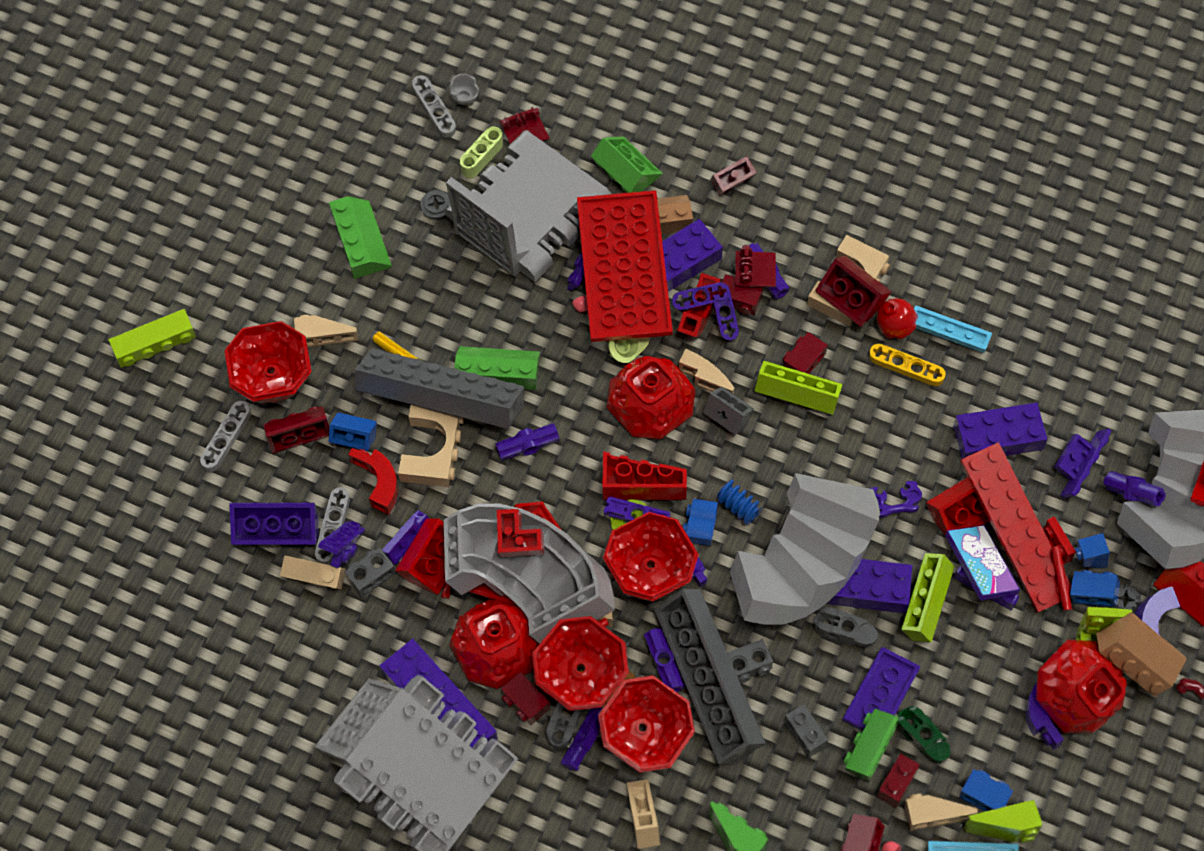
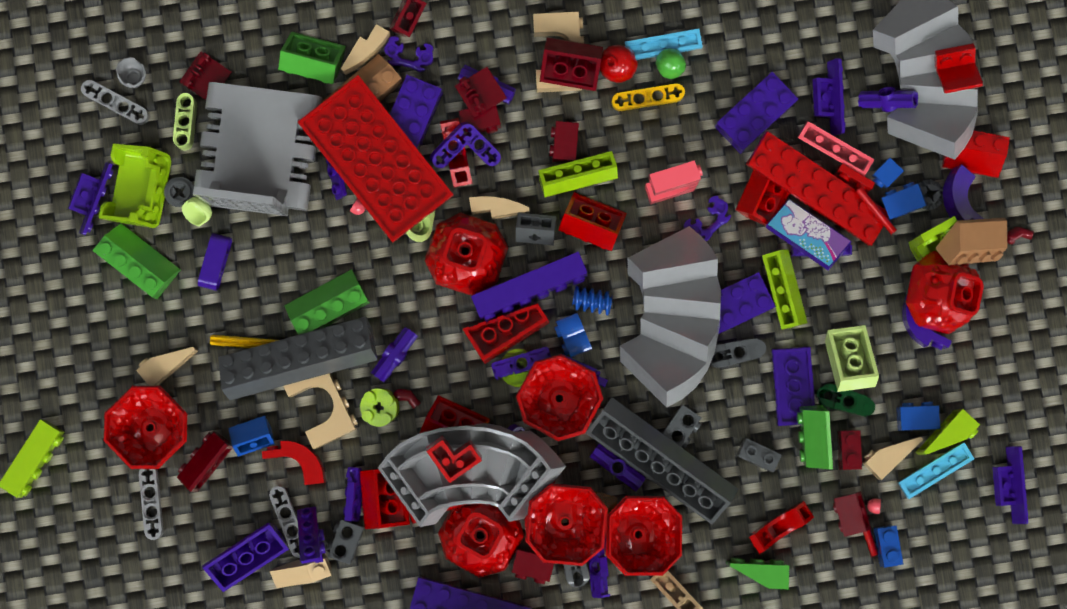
camera: 35 degrees left, 20 degrees up
none -> dark purple bracket [67,162,114,235]
none -> lime windscreen [99,144,171,228]
none -> yellowish green hair [182,197,212,227]
none -> dark purple beam [198,233,232,291]
none -> tan slope [341,24,391,75]
none -> lime plate [360,388,399,427]
none -> dark purple helmet [384,36,434,72]
none -> dark red arm [393,389,421,409]
none -> dark purple brick [471,252,587,321]
none -> red slope [558,192,627,252]
none -> coral arch [645,160,703,205]
none -> bright green hair [656,48,686,79]
none -> red arch [749,501,814,554]
none -> coral brick [797,121,874,176]
none -> yellowish green brick [825,325,879,392]

